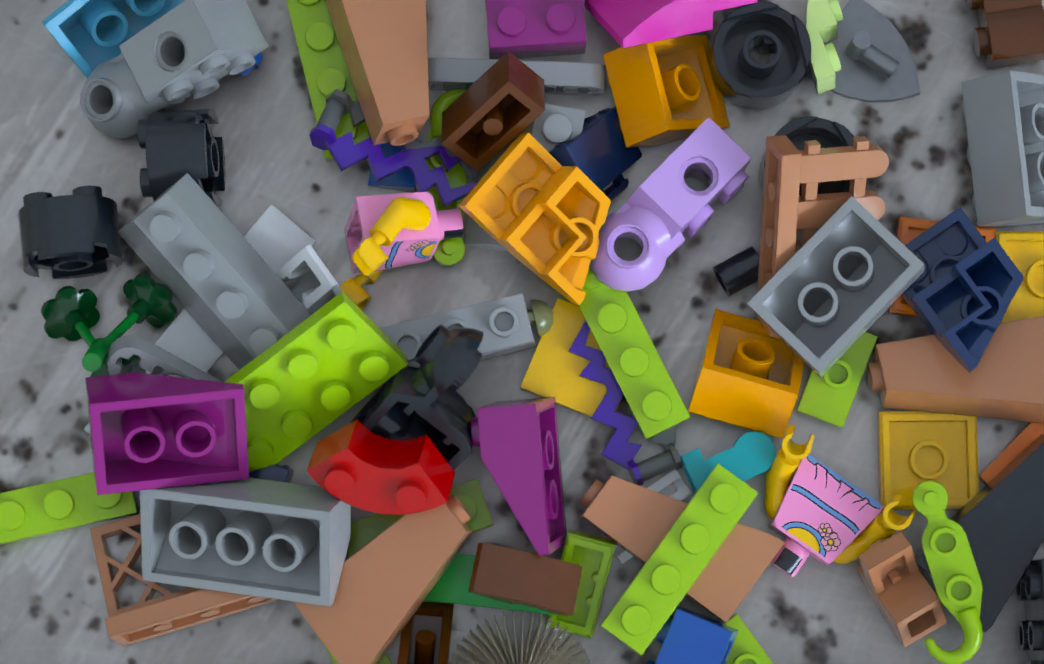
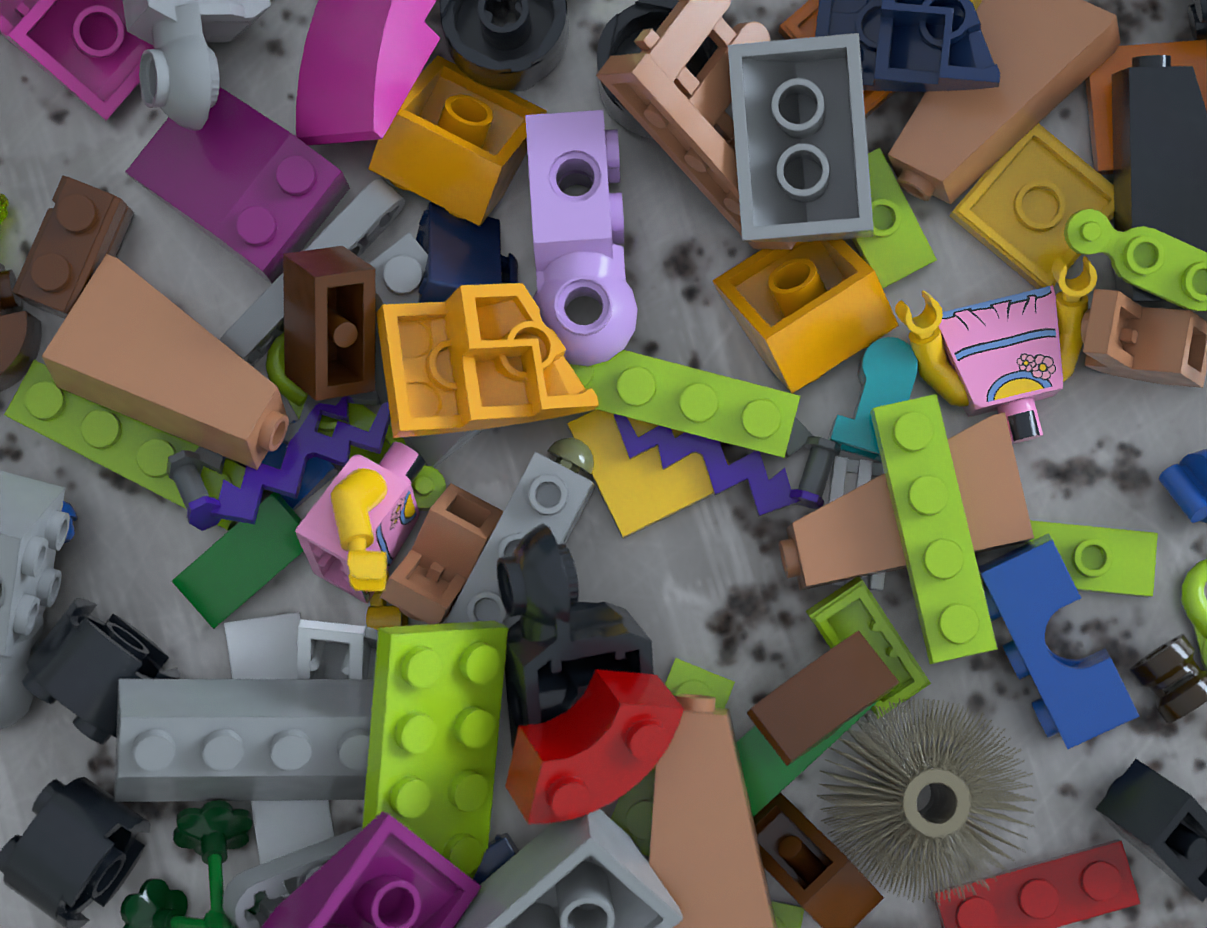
camera: 40 degrees left, 0 degrees up
magenta slope [471,397,567,556] -> none
black hinge [713,246,759,297] -> none
none -> green slope [171,492,303,629]
none -> nougat brick [380,483,504,624]

